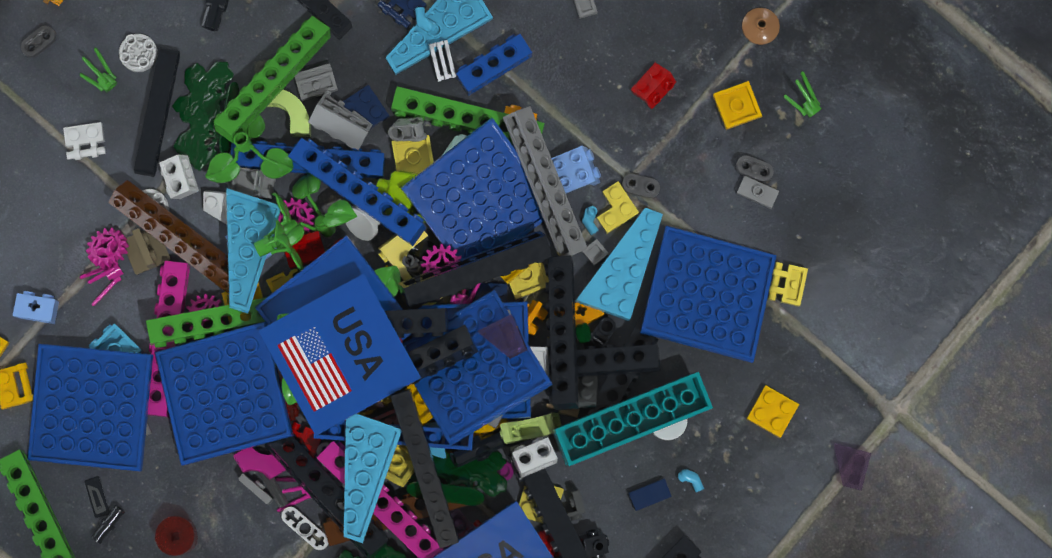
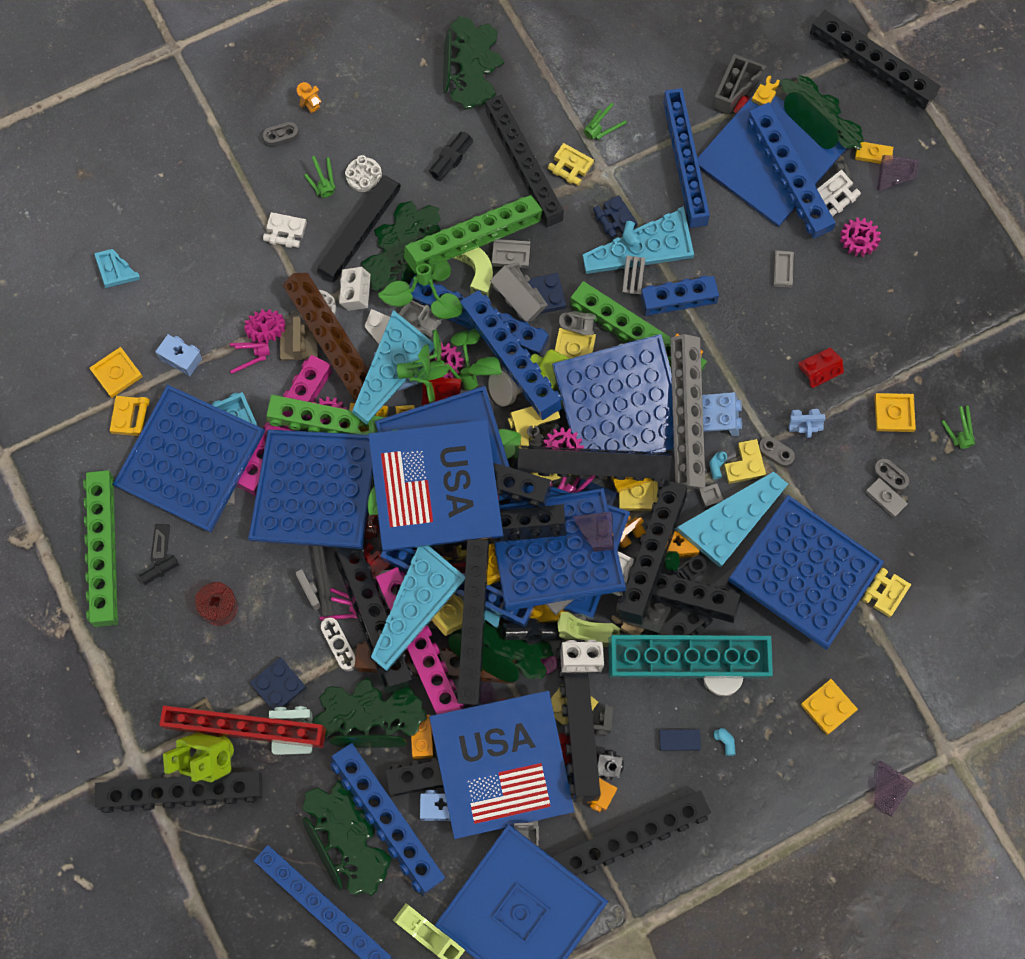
camera: 25 degrees right, 10 degrees down
dark pink tile [233,447,286,480] -> none
medium nougat dish [742,8,780,45] -> none
none -> light blue hips [788,409,826,438]

